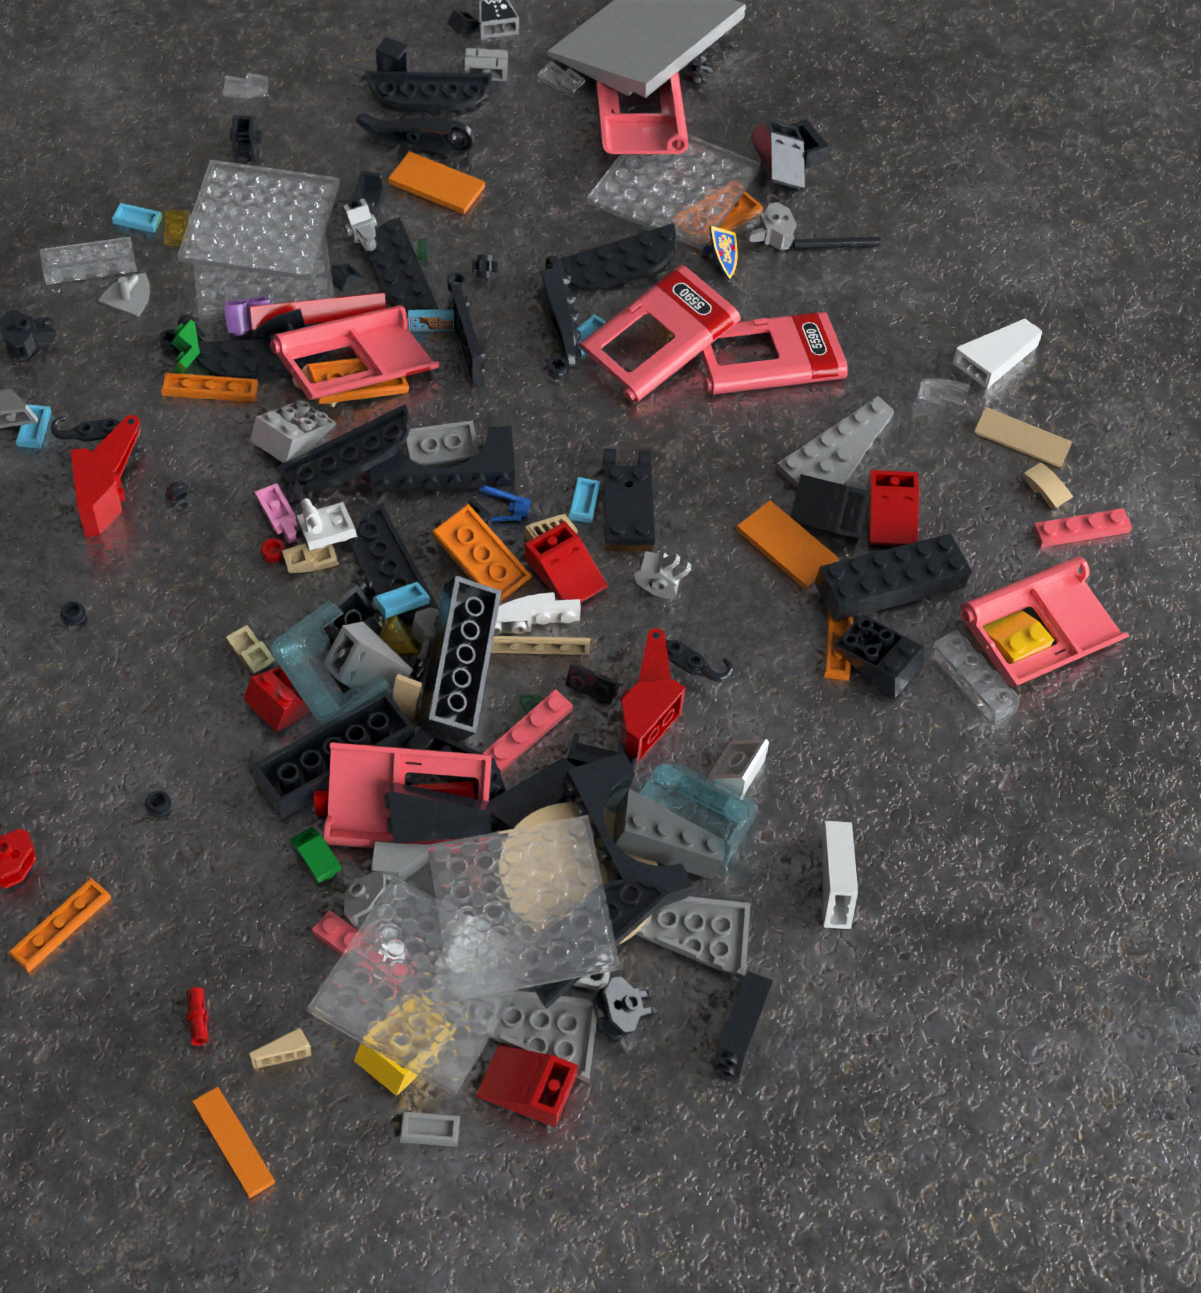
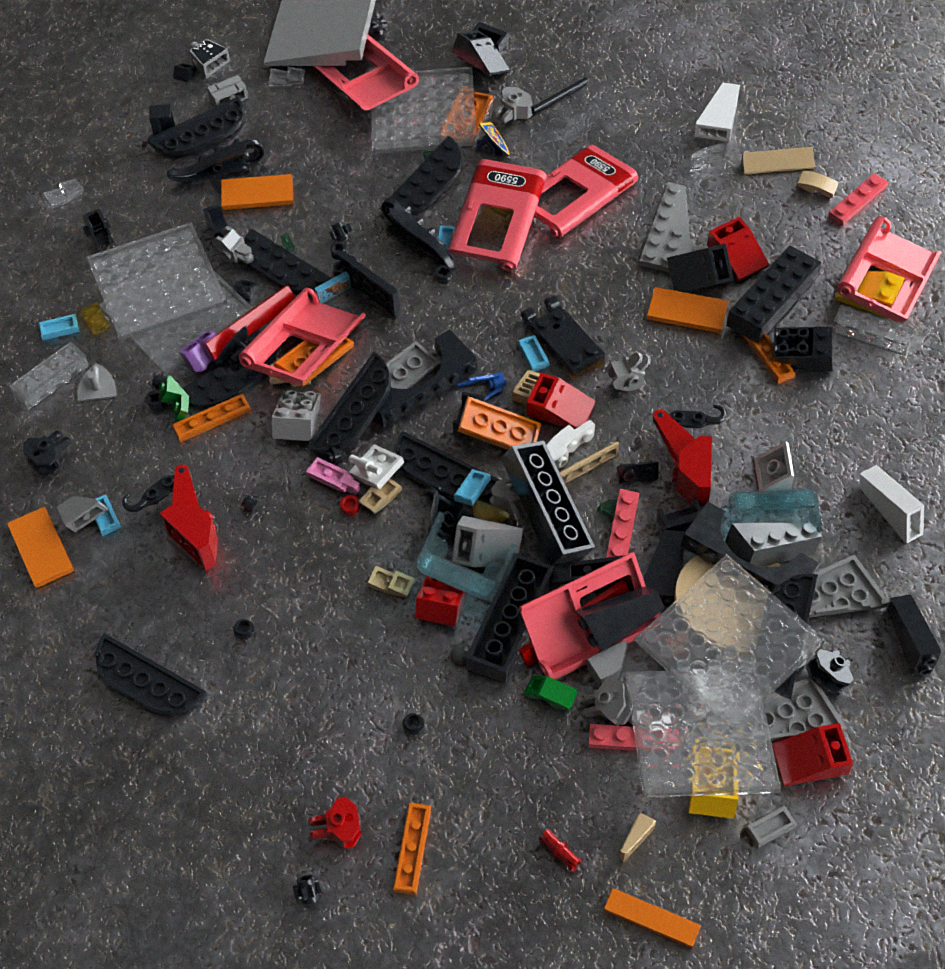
camera: 25 degrees left, 0 degrees up
tan slope [392,674,423,724] -> none

